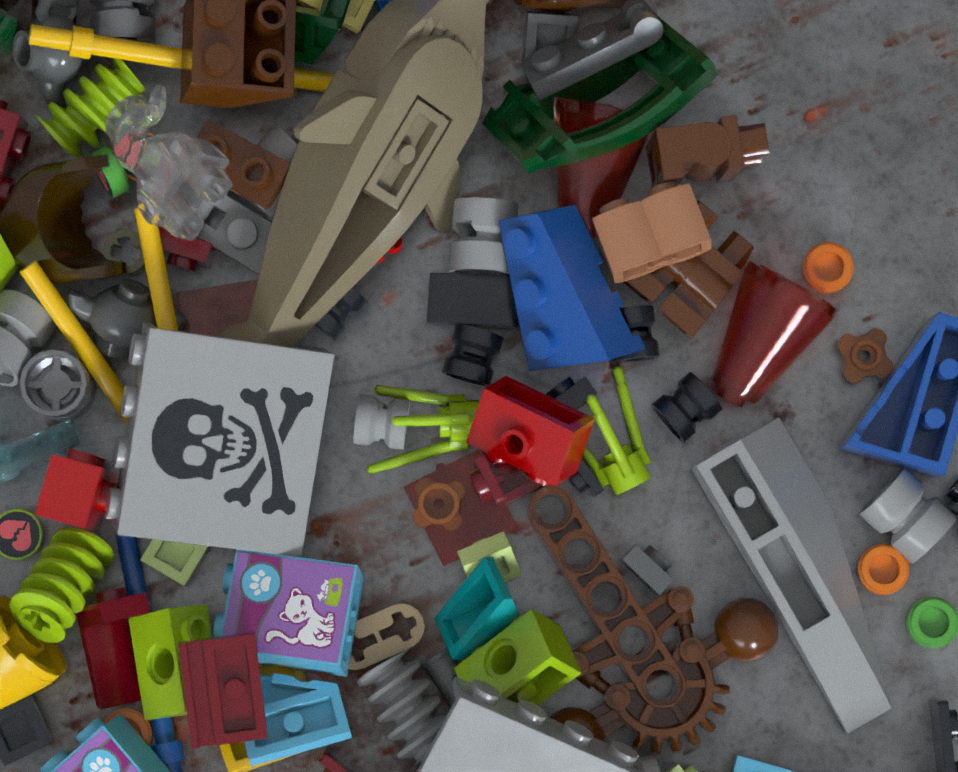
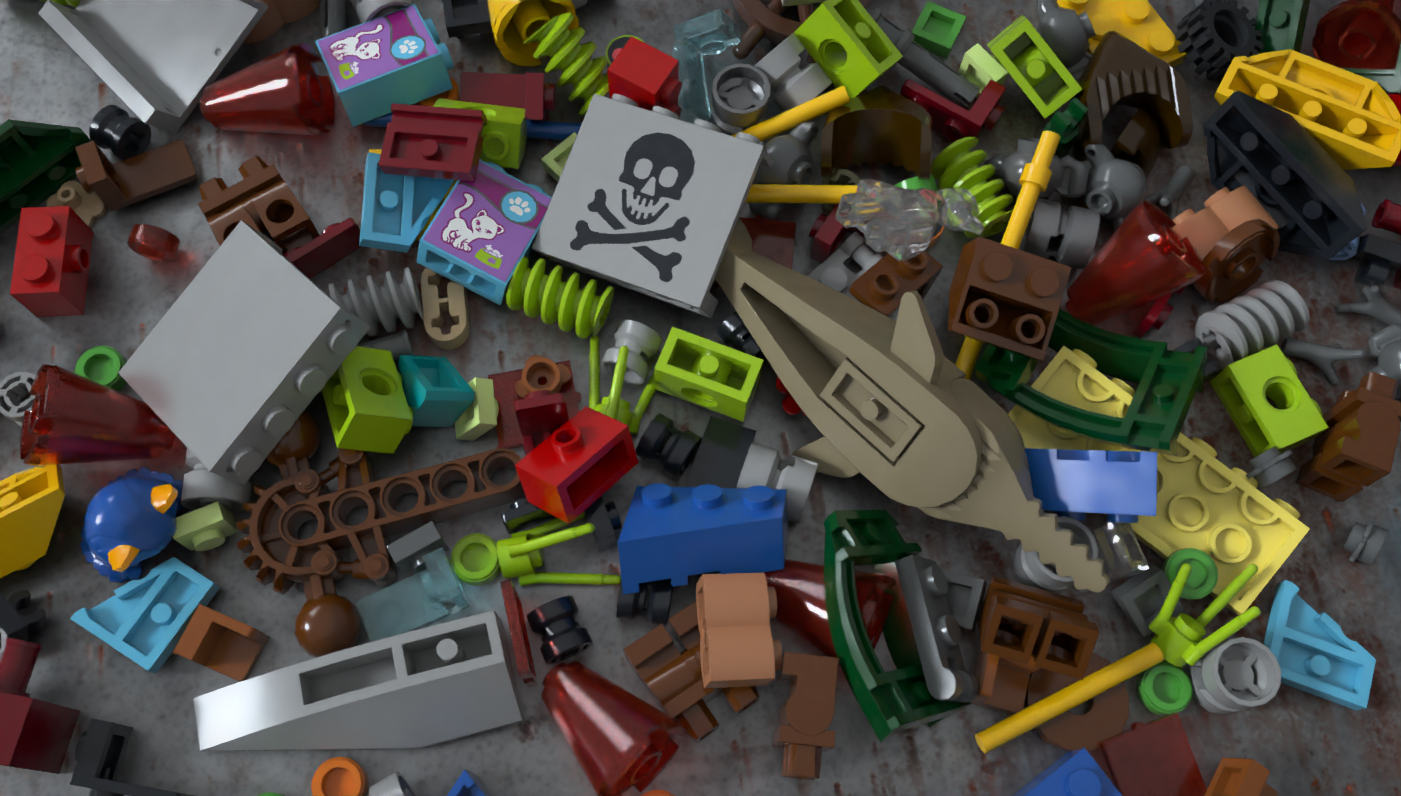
camera: 105 degrees right, 15 degrees down
none -> dark orange panel [173,604,270,682]
none -> clear light blue bracket [356,548,470,642]
none -> lime tile [451,533,501,586]
none -> clear red window [500,579,538,687]
none -> lime piece [506,256,614,339]
none -> lime brick [654,326,764,422]

